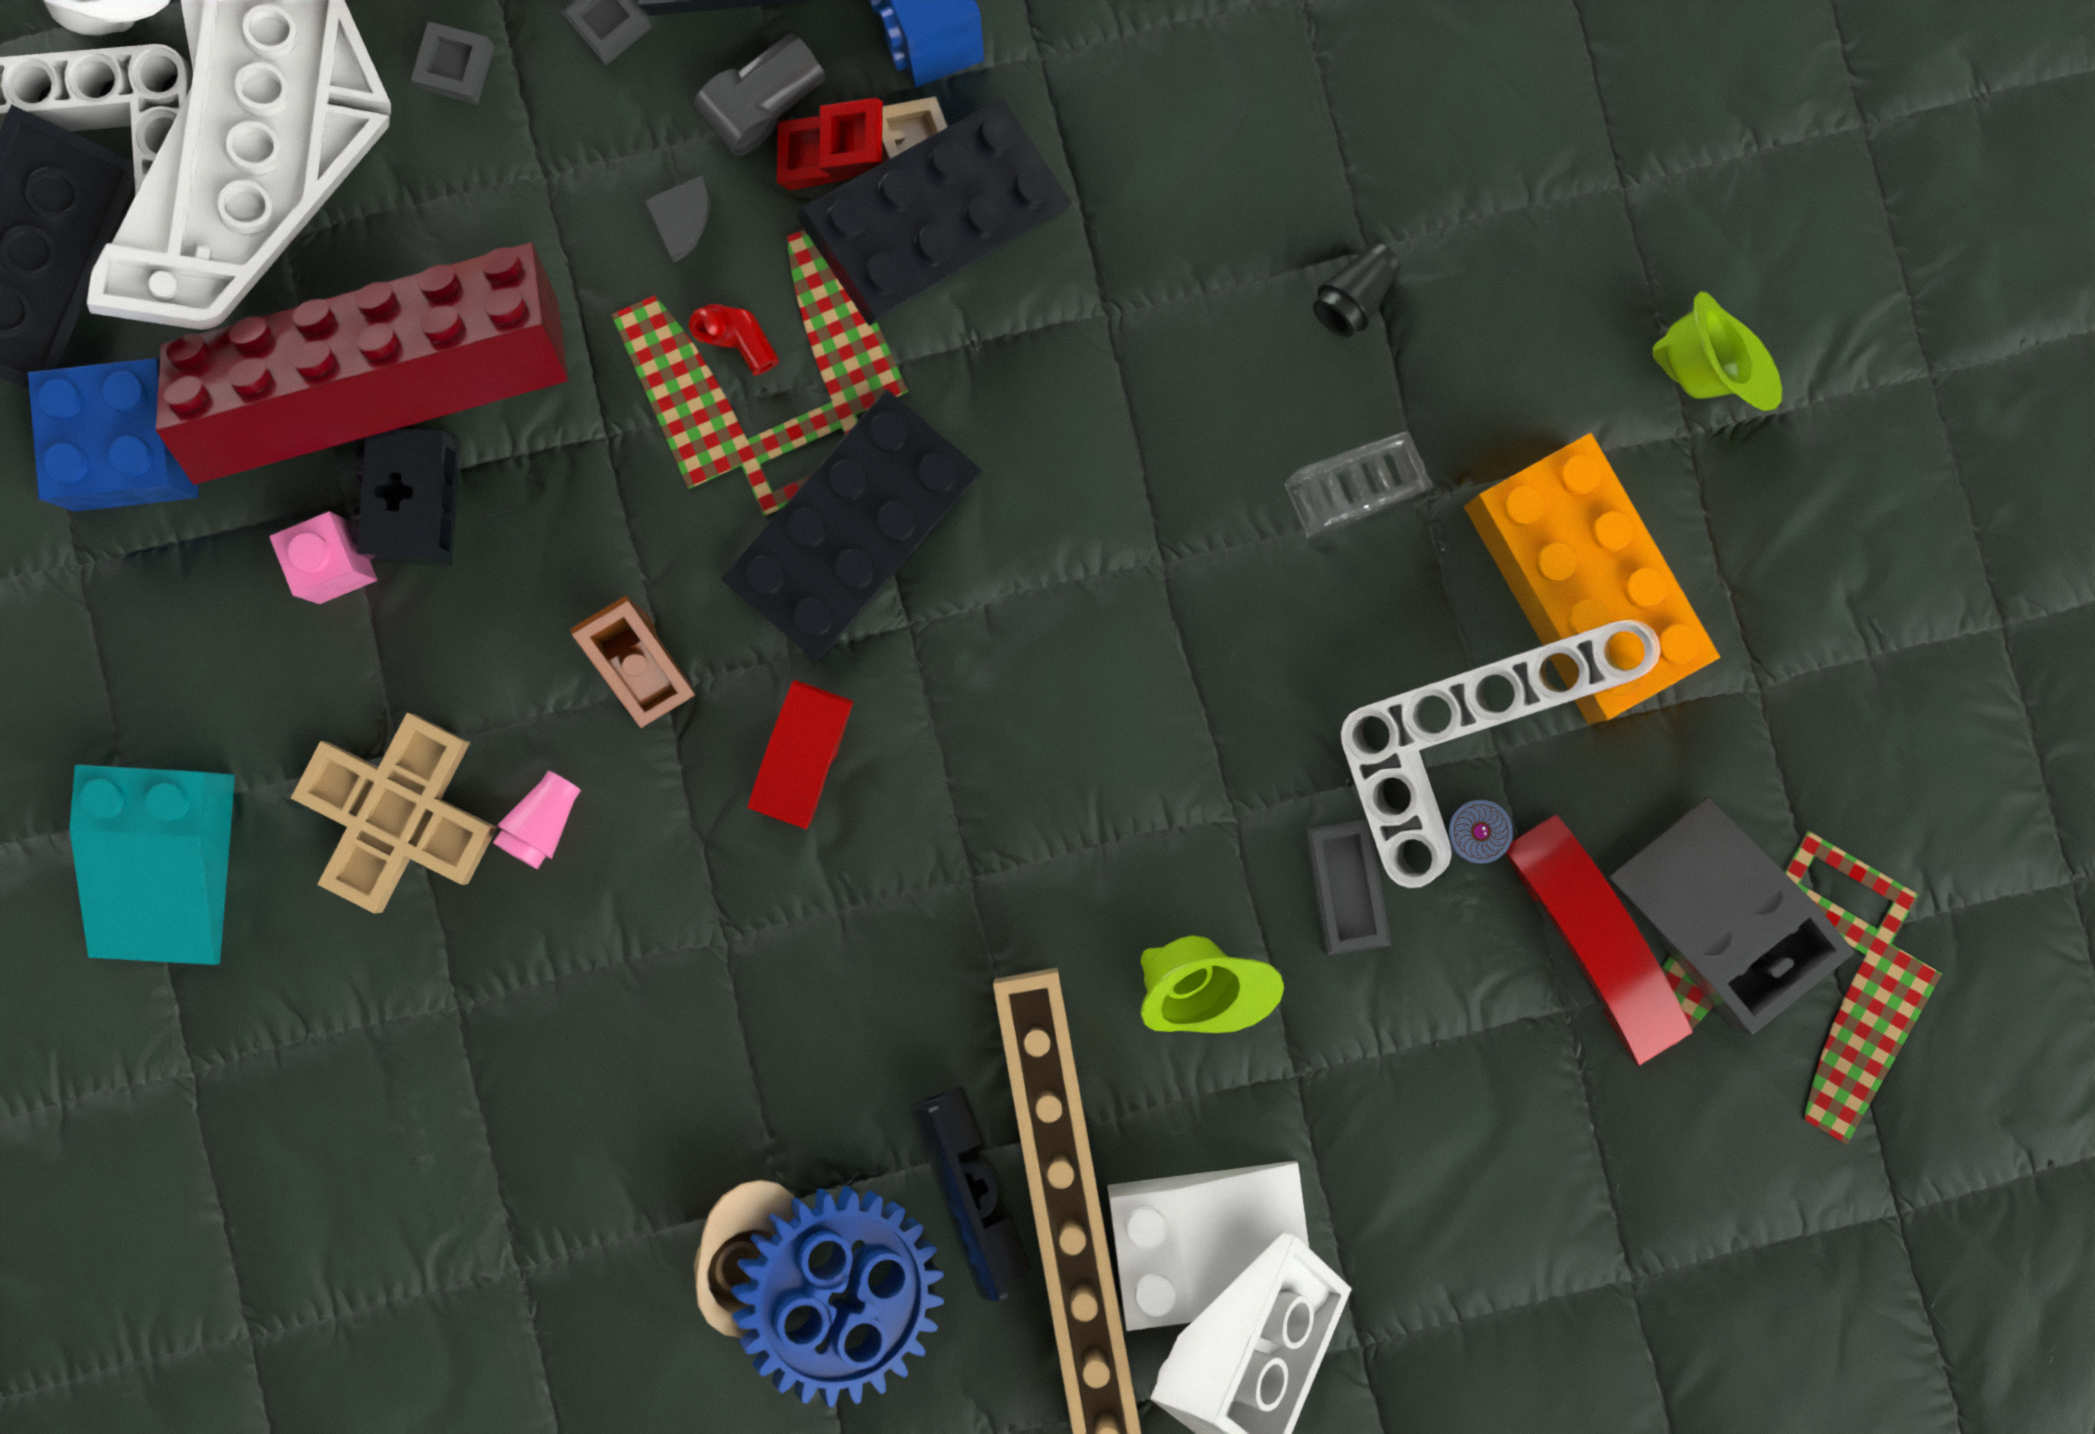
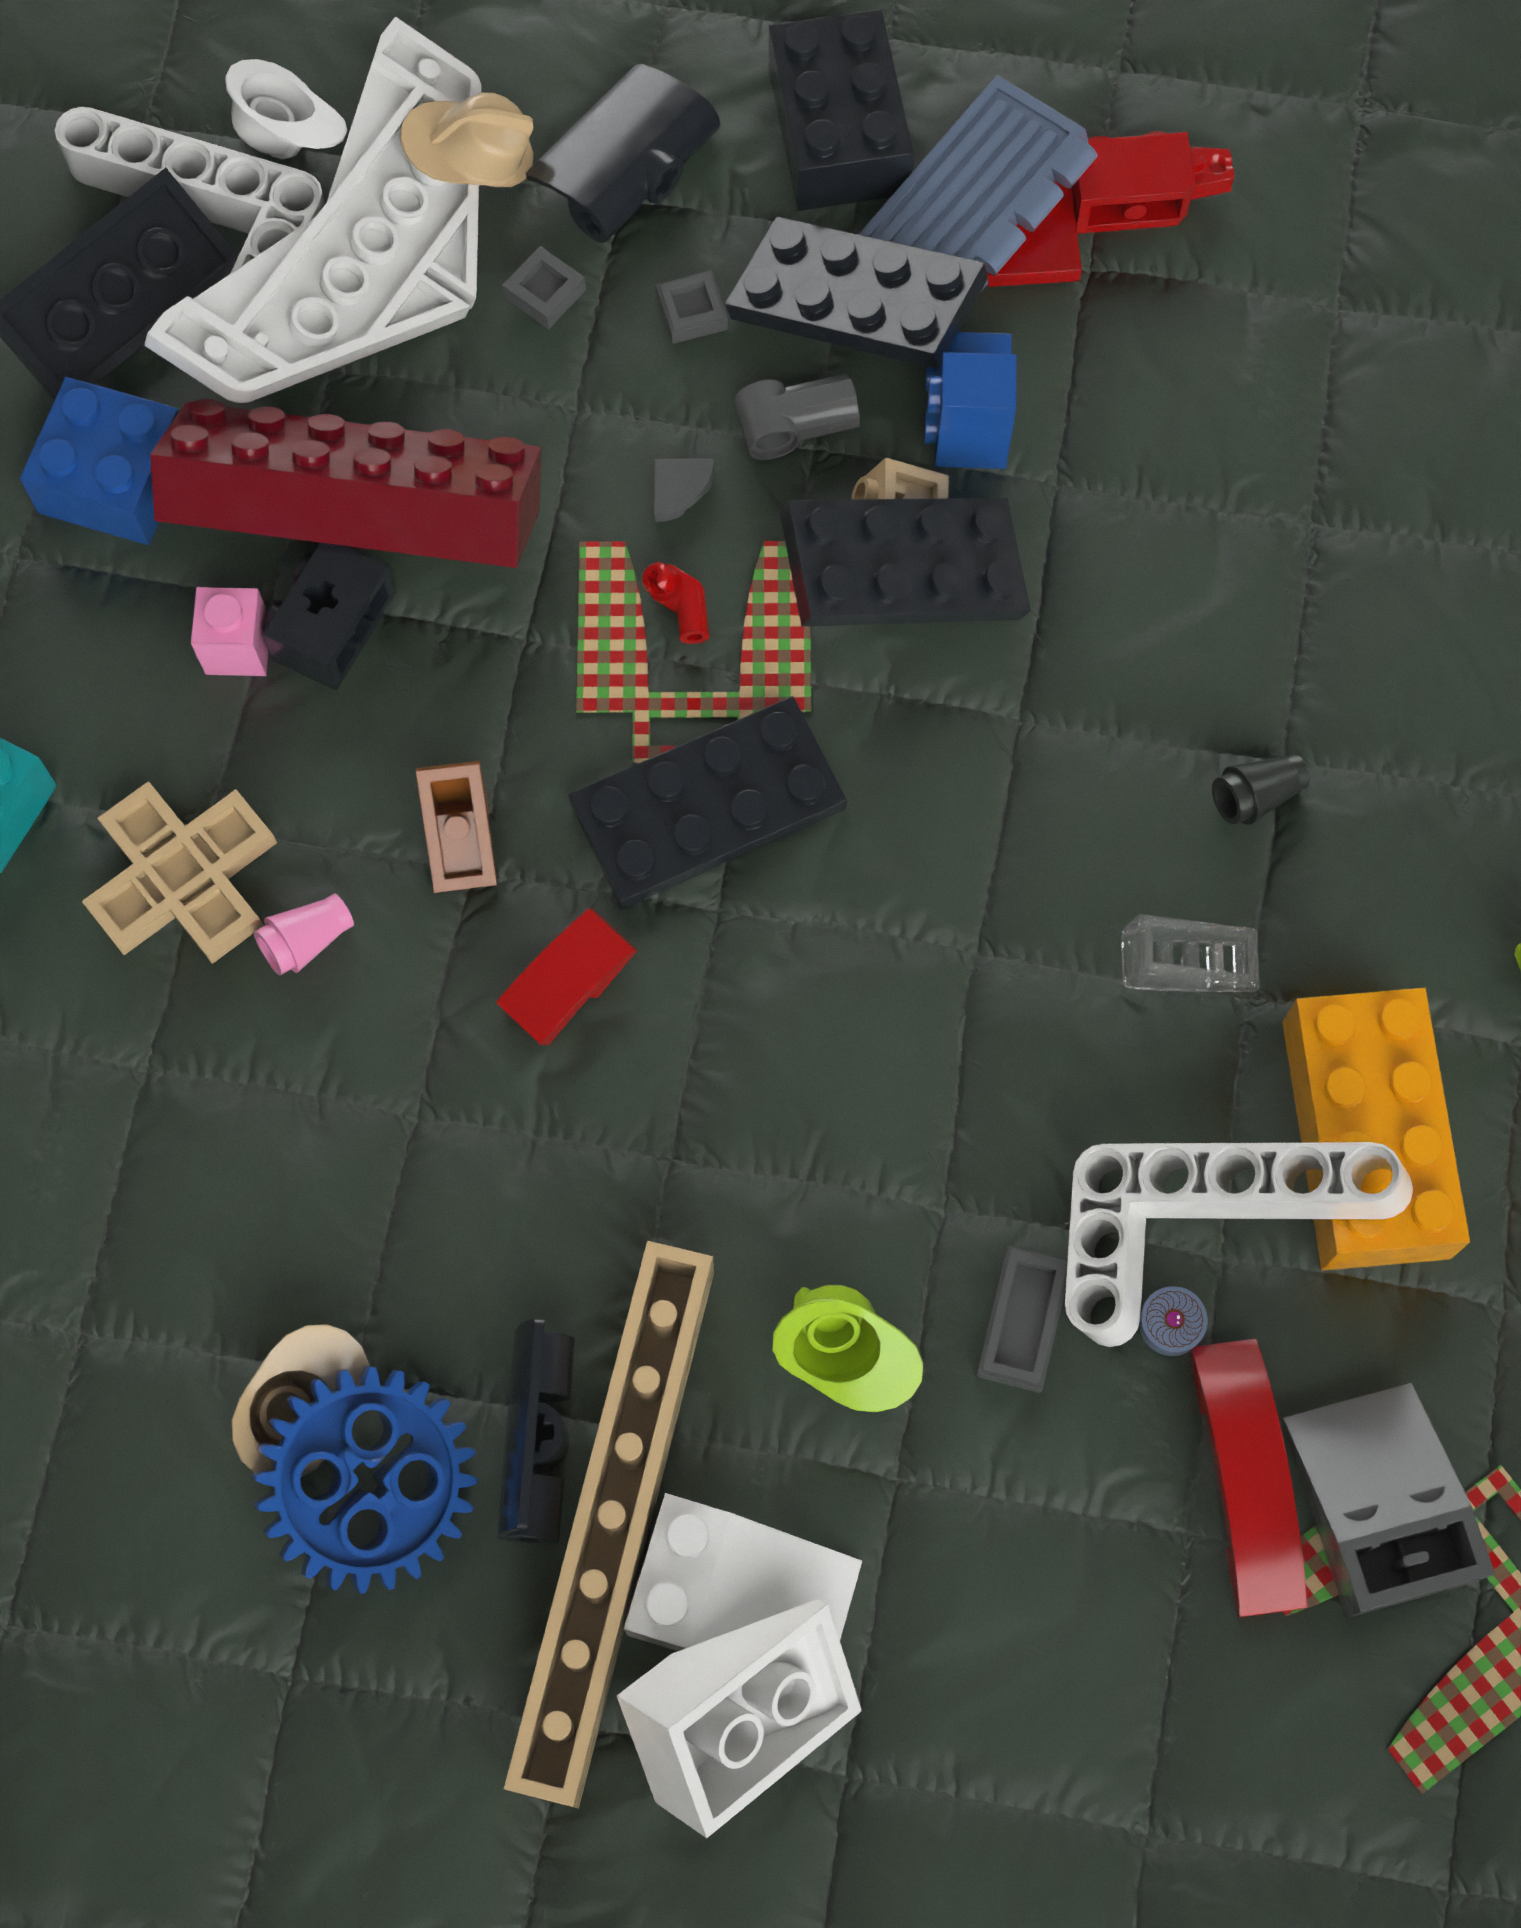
camera: 25 degrees right, 15 degrees down
red slope [777,98,883,190] -> none

